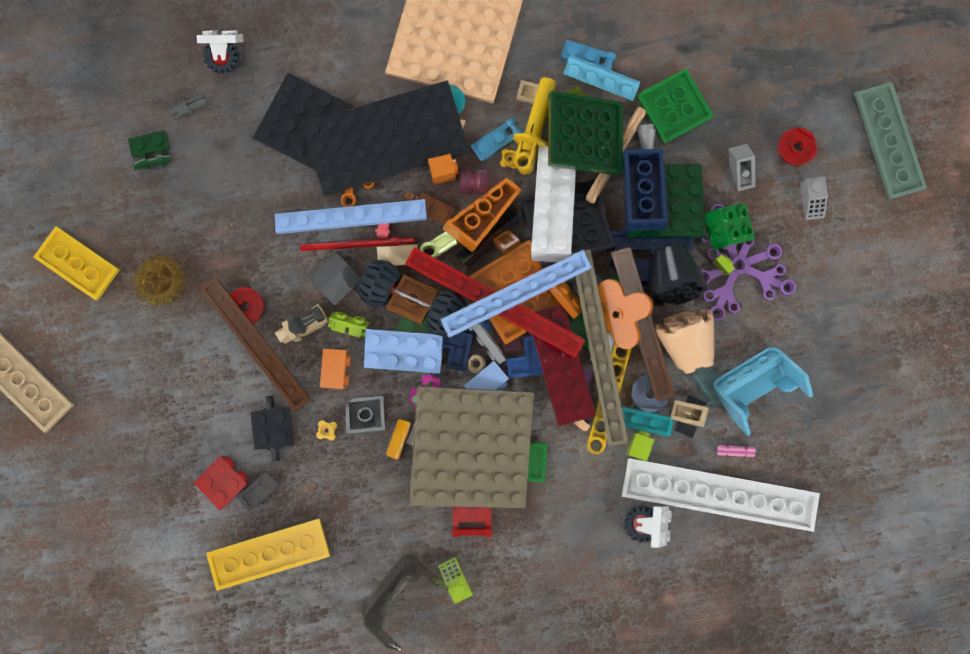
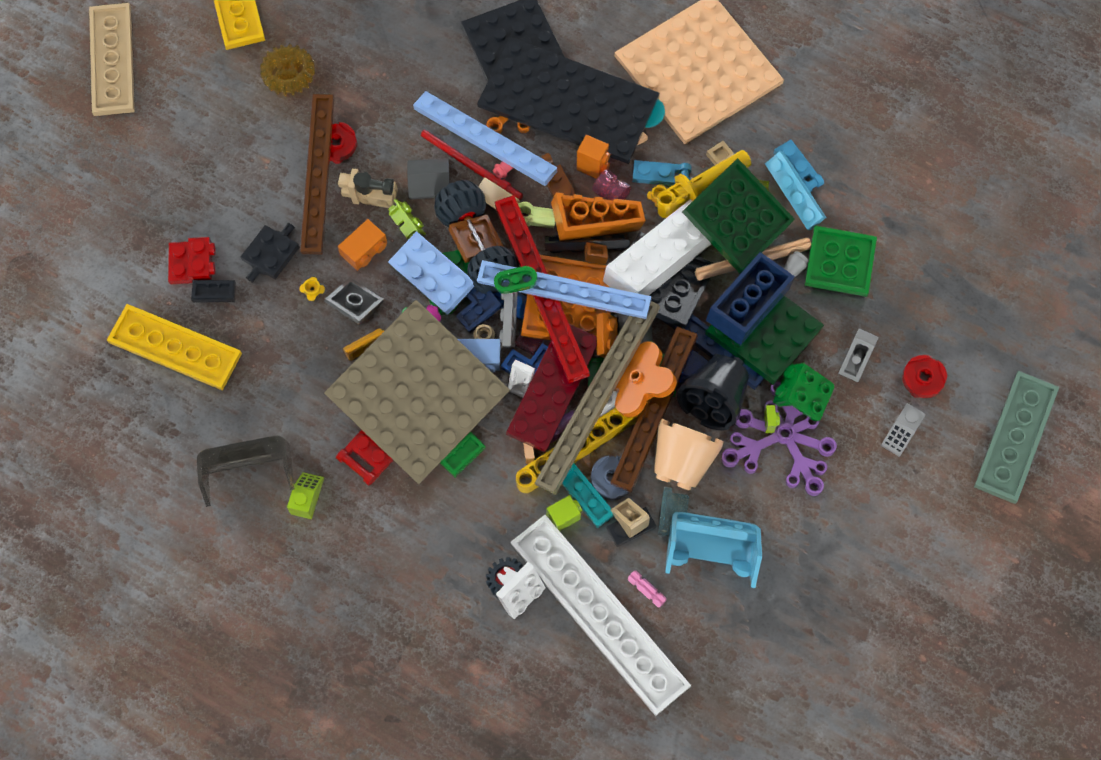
camera: 45 degrees right, 15 degrees down
none -> green plate [494,266,538,294]
none -> white plate [508,360,535,398]

